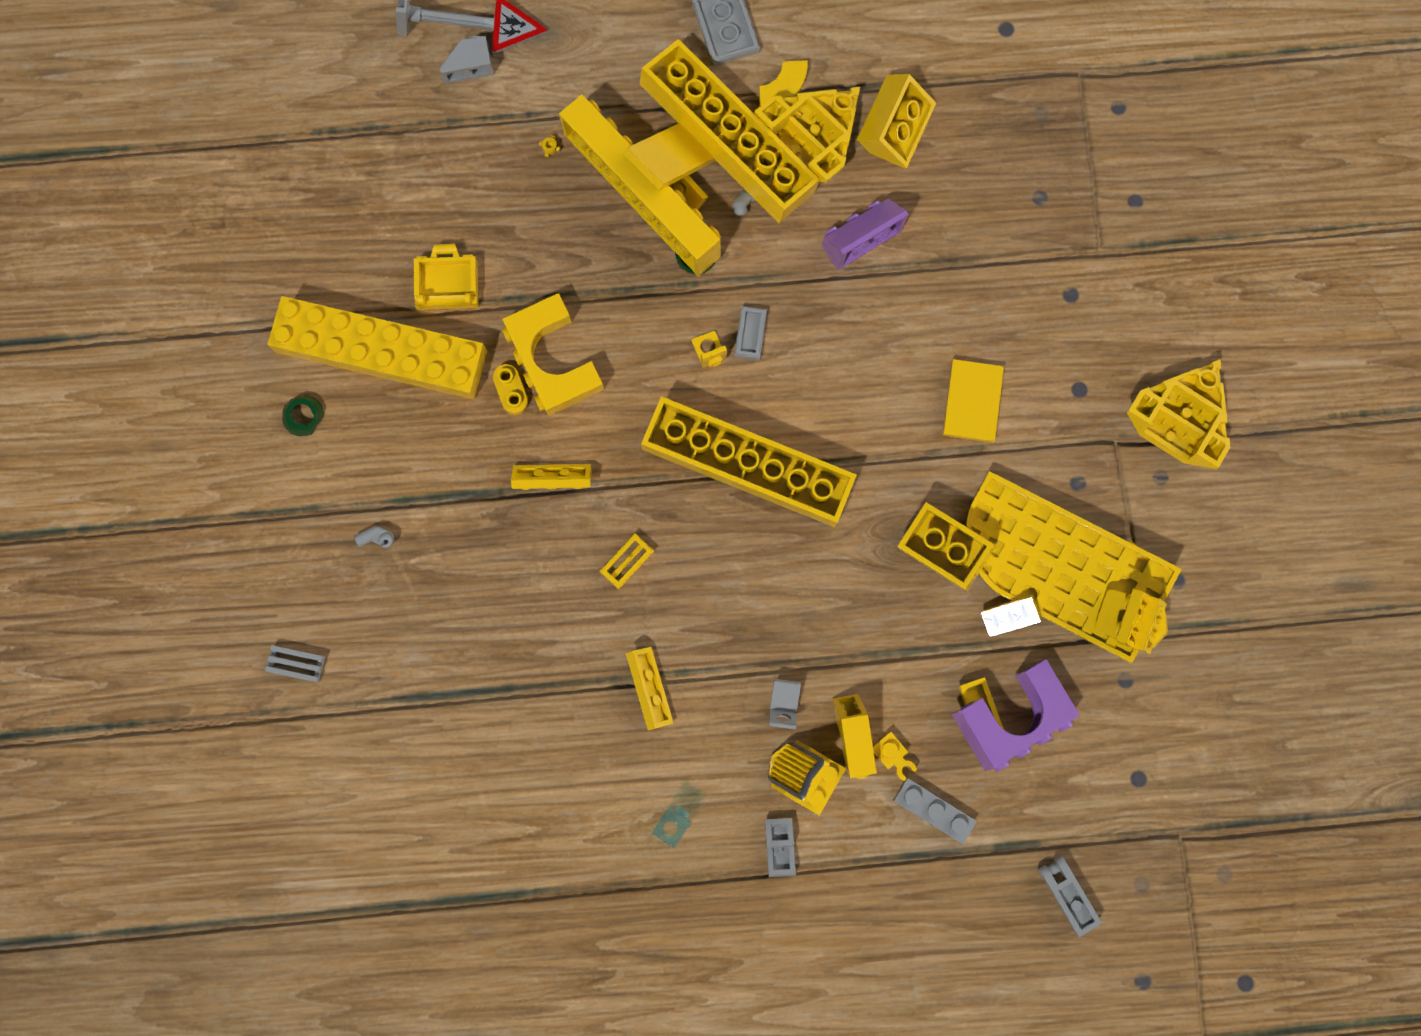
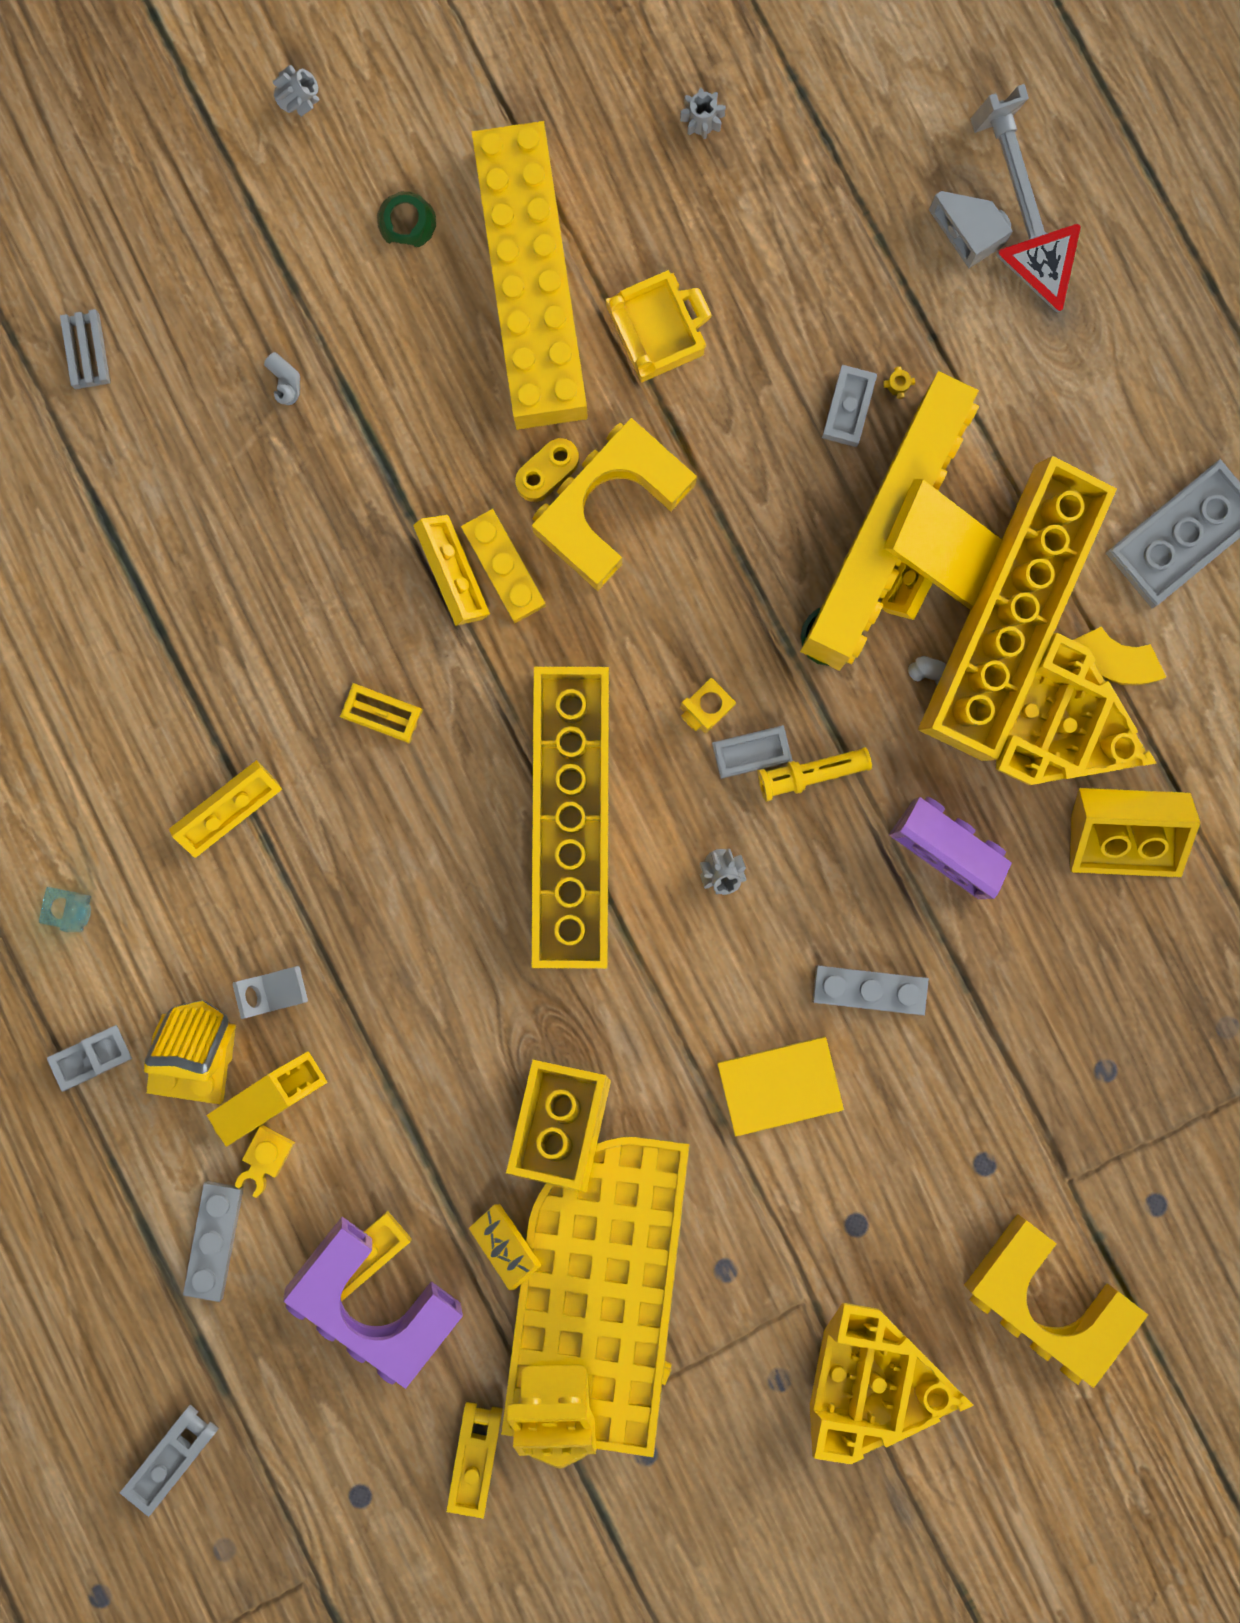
camera: 75 degrees right, 5 degrees up
none -> light grey gear [273,65,319,116]
none -> yellow plate [446,1402,503,1519]
none -> yellow plate [461,509,546,624]
none -> light grey gear [680,88,726,139]
none -> light grey gear [700,849,746,895]
none -> yellow pin [757,747,872,802]
none -> light grey plate [812,965,929,1015]
none -> light grey plate [822,365,877,447]
none -> yellow arch [964,1214,1148,1388]

